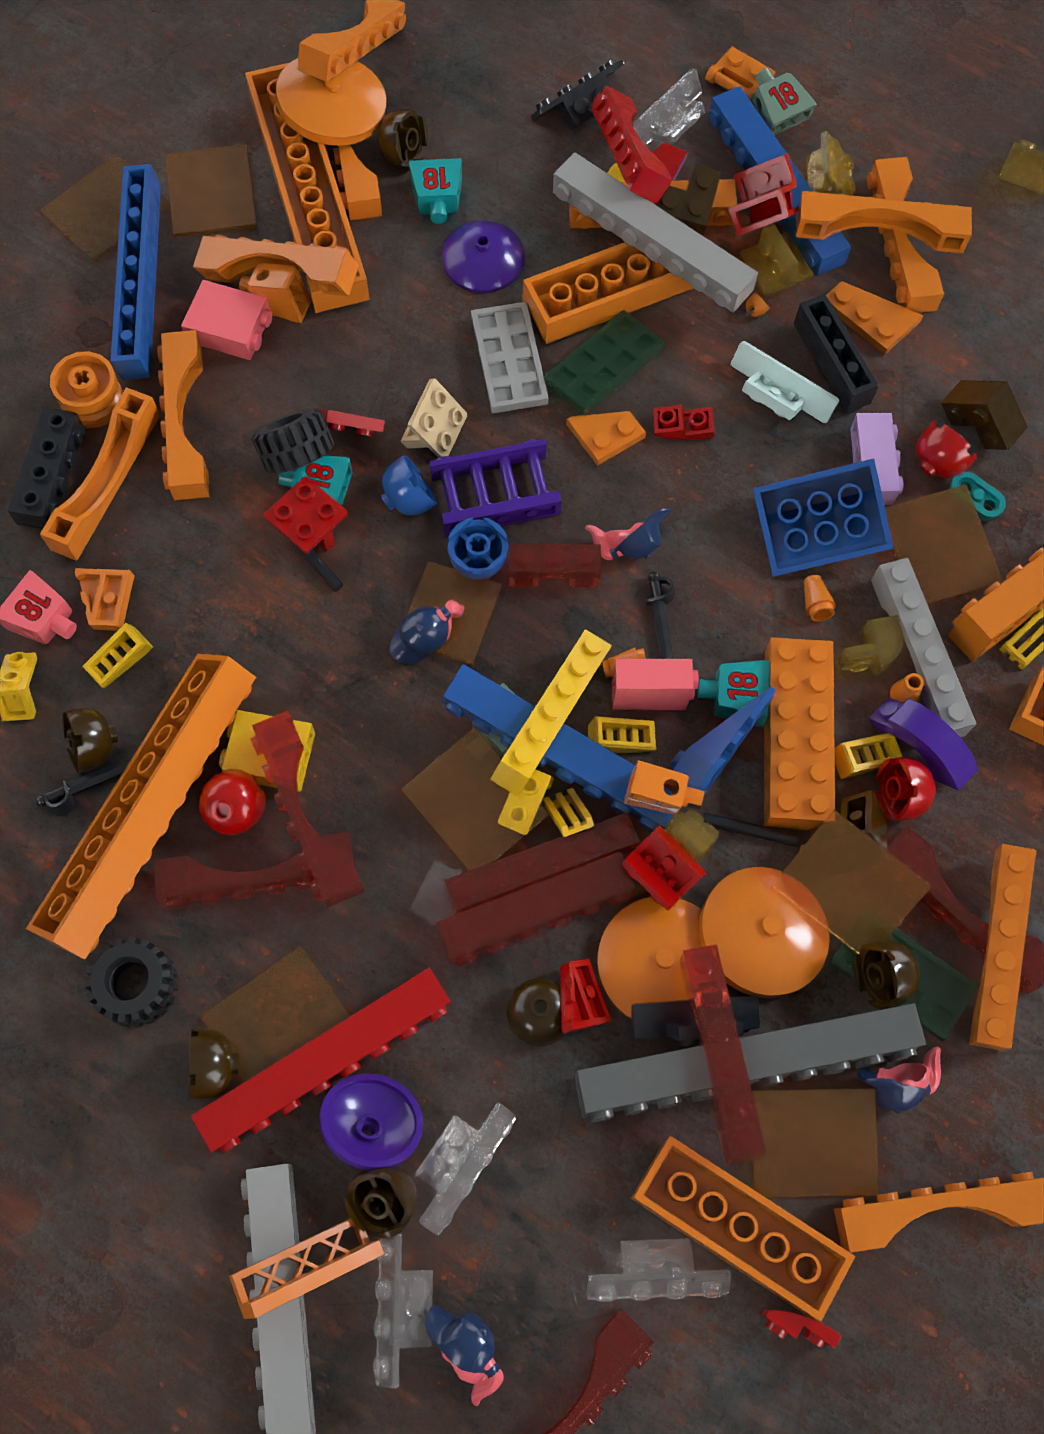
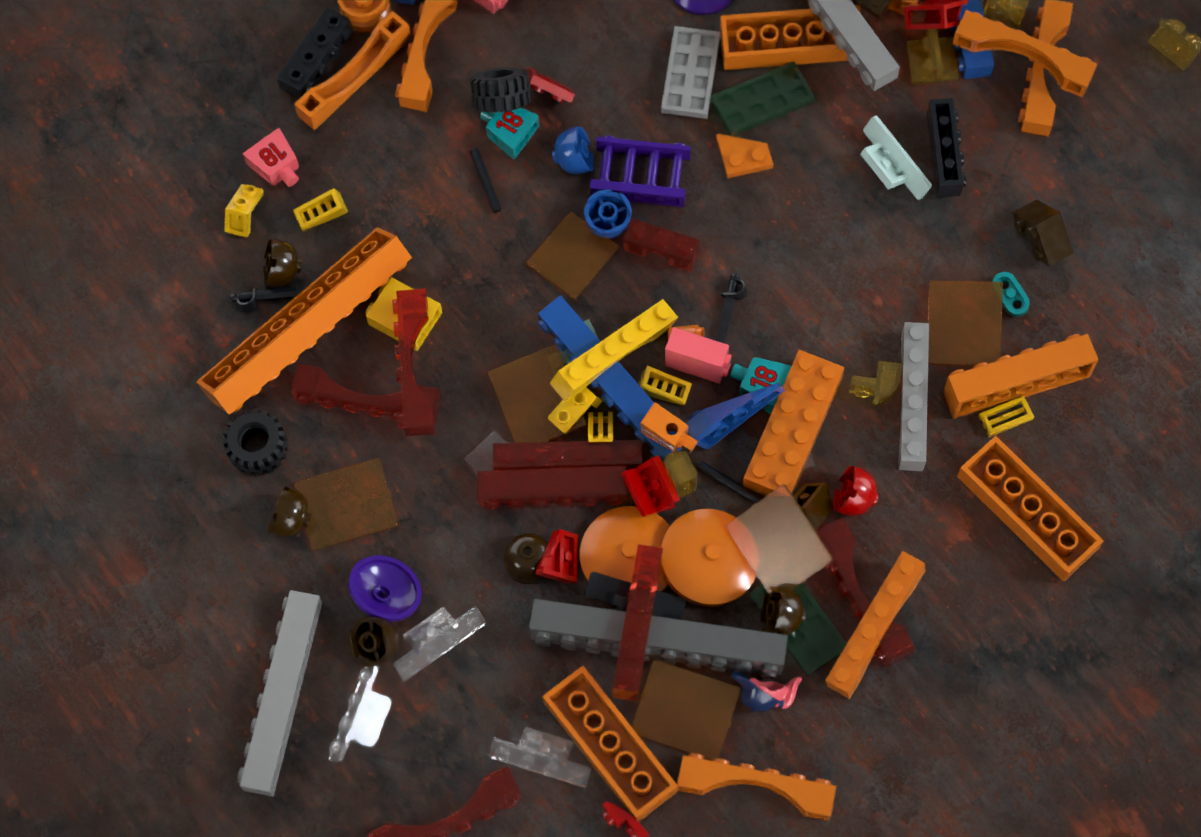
camera: 25 degrees right, 0 degrees up
orange wing [75,568,135,631] -> none
red brick [191,967,451,1154] -> none
red cylinder [199,769,266,835] -> none
orange fence [229,1218,384,1319] -> none
red bracket [264,476,348,553] -> none
dark blue hair [390,600,464,665] -> none
tan bracket [401,379,467,458] -> none
dark blue hair [425,1305,504,1406] -> none
dark blue hair [585,508,672,560] -> none
red slope [653,404,715,439] -> none
orange hinge [745,292,770,318] -> none
blue slope [753,458,894,576] -> none
orange cone [803,575,836,622] -> none
orange wing [826,281,924,355] -> none
yellow slope [834,733,903,779] -> none
lavender brick [850,413,903,505] -> none
dark purple arch [869,698,978,791] -> none
orange cone [890,673,924,704] -> none
red cylinder [916,421,977,479] -> none

